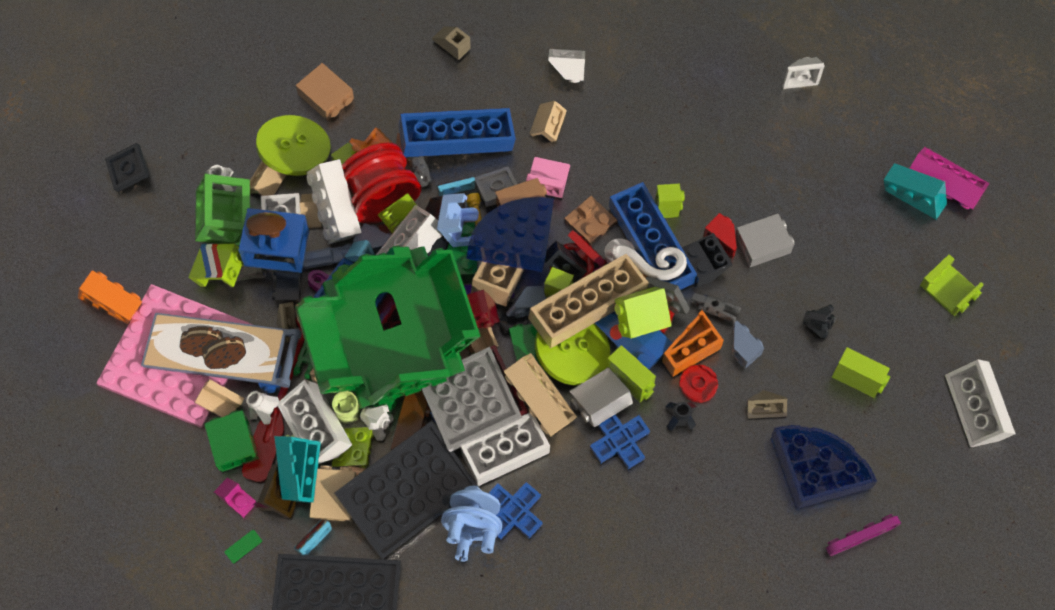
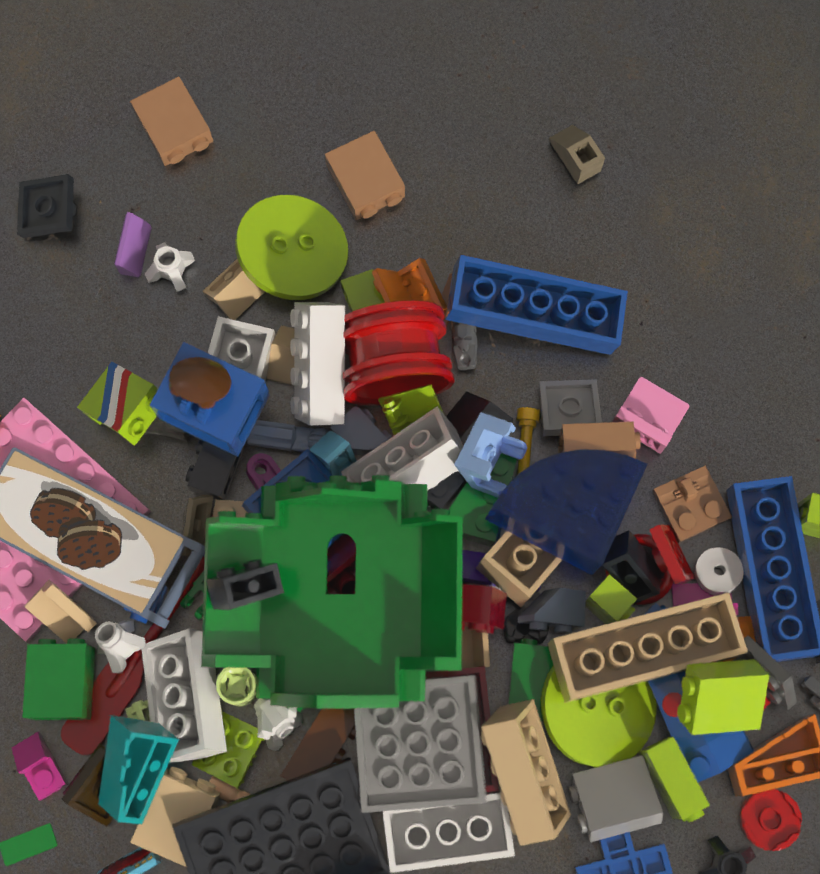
camera: 20 degrees right, 10 degrees up
bright green piece [195,174,250,246] -> none
medium azure slope [436,176,475,196] -> none
tan panel [530,101,567,142] -> none
white slope [548,49,585,83] -> none
white plant [606,245,687,280] -> none
none -> medium lavender slope [114,212,151,277]
none -> medium nougat brick [130,76,213,166]
none -> black brick [206,559,284,610]

